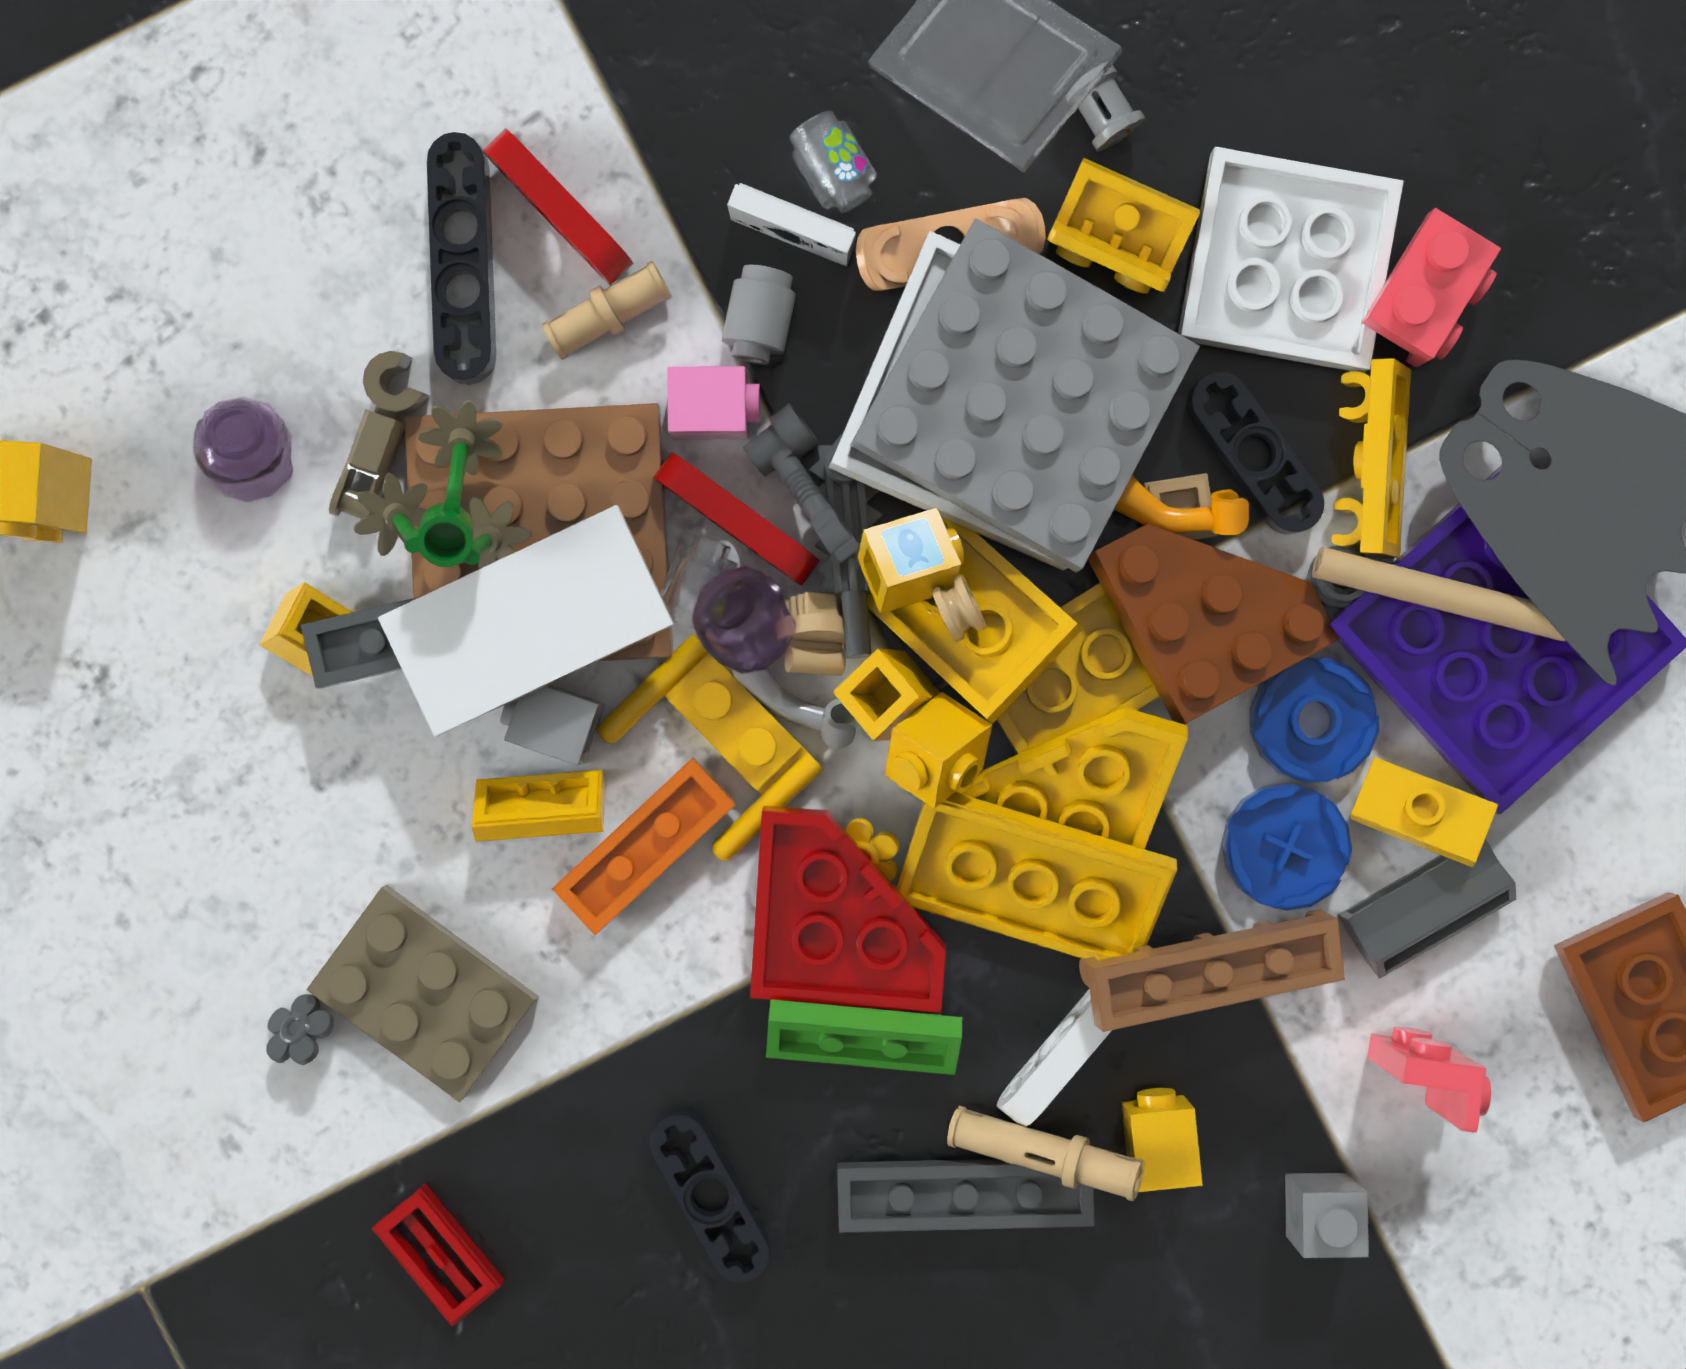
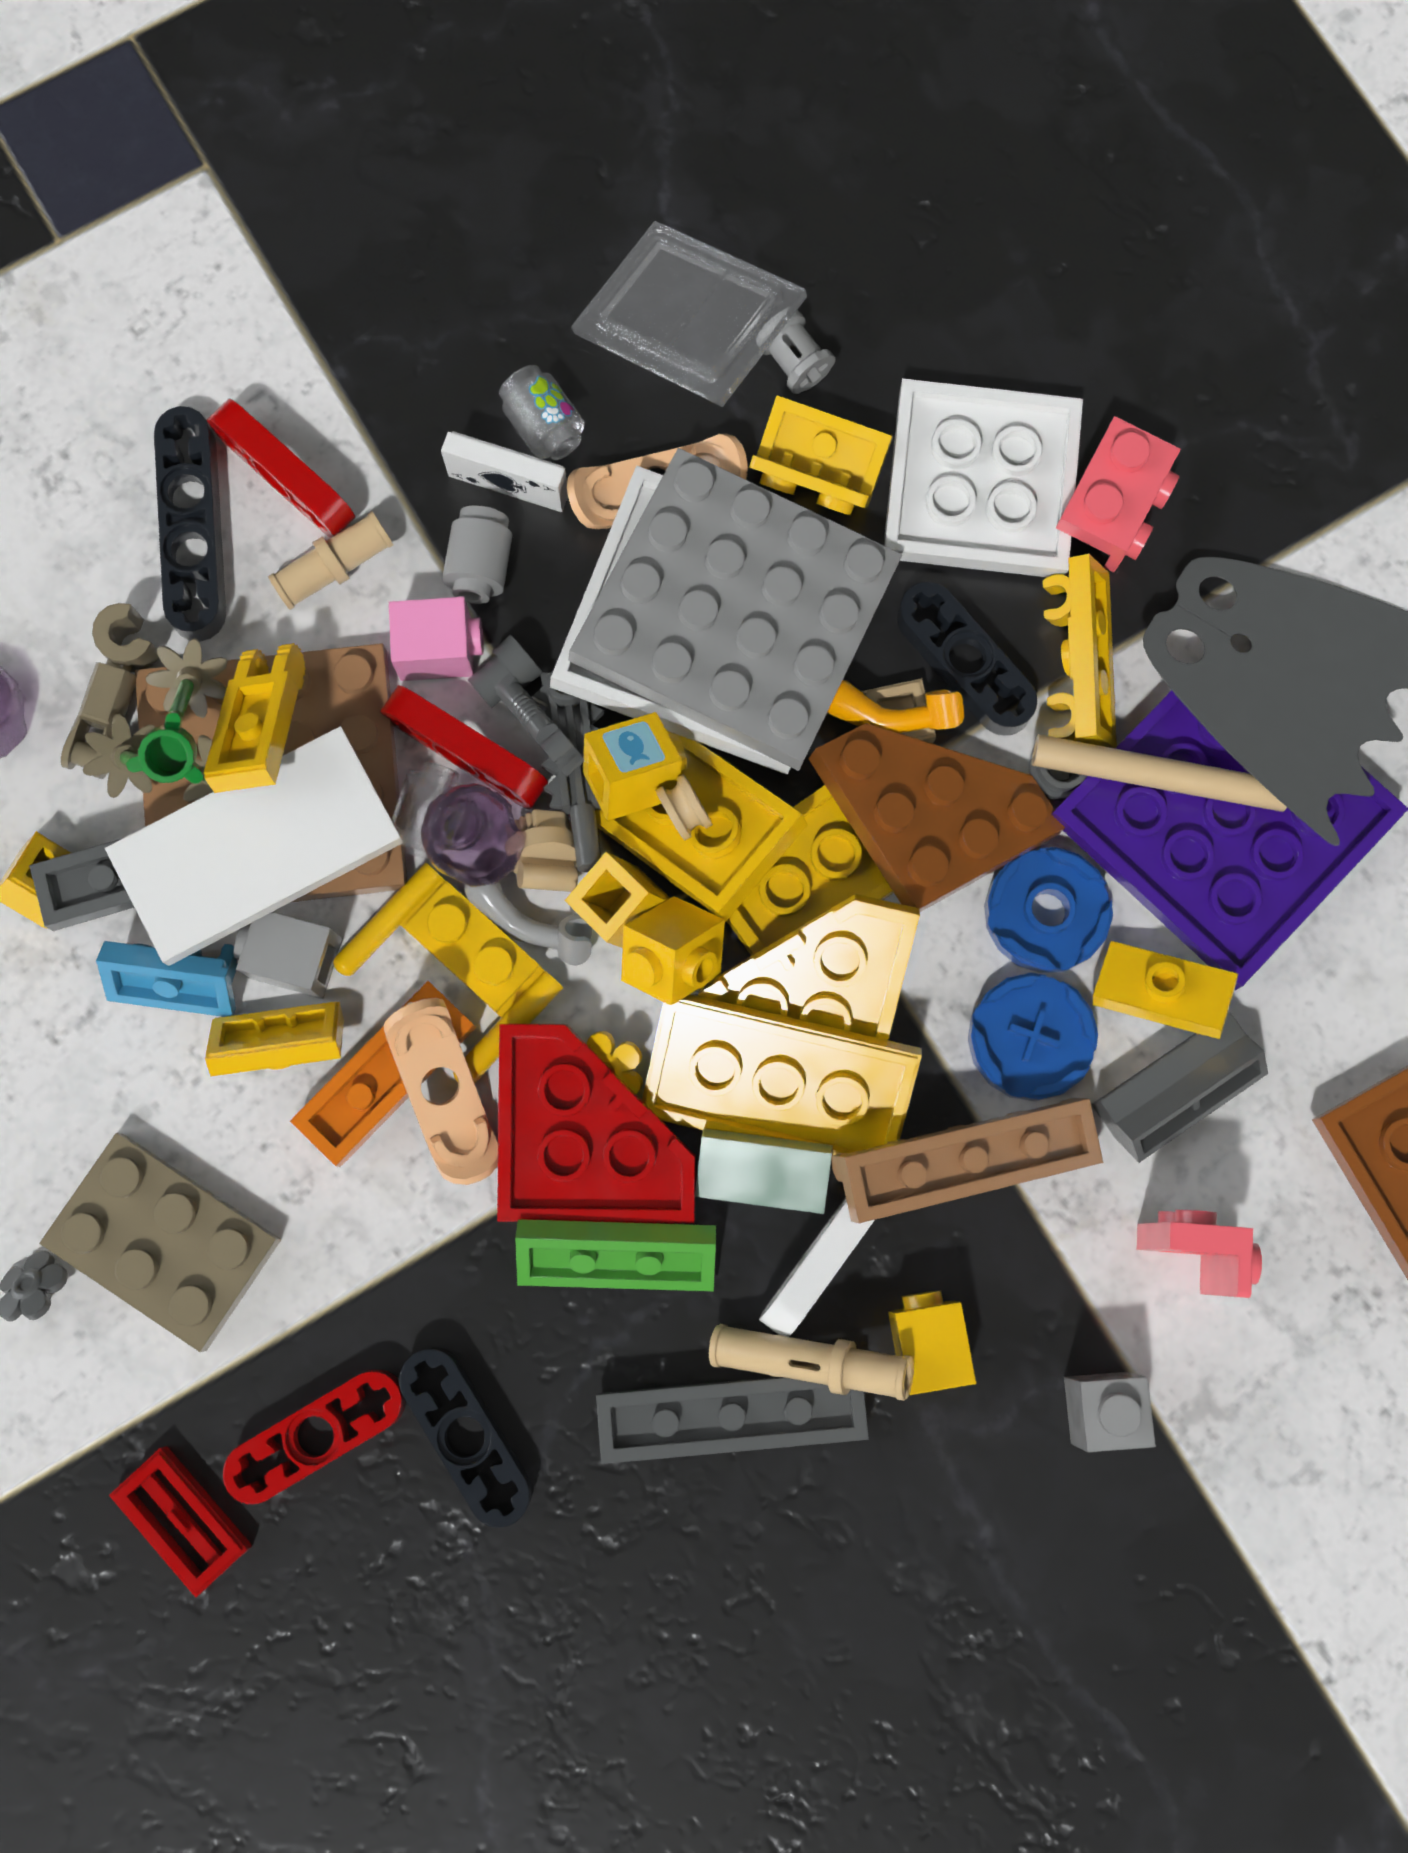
camera: 10 degrees left, 10 degrees down
none -> dark azure plate [96,941,238,1017]
none -> yellow hinge [203,643,306,793]
none -> red beam [223,1370,406,1504]
none -> light nougat piece [384,998,498,1185]
none -> tile [695,1128,833,1214]

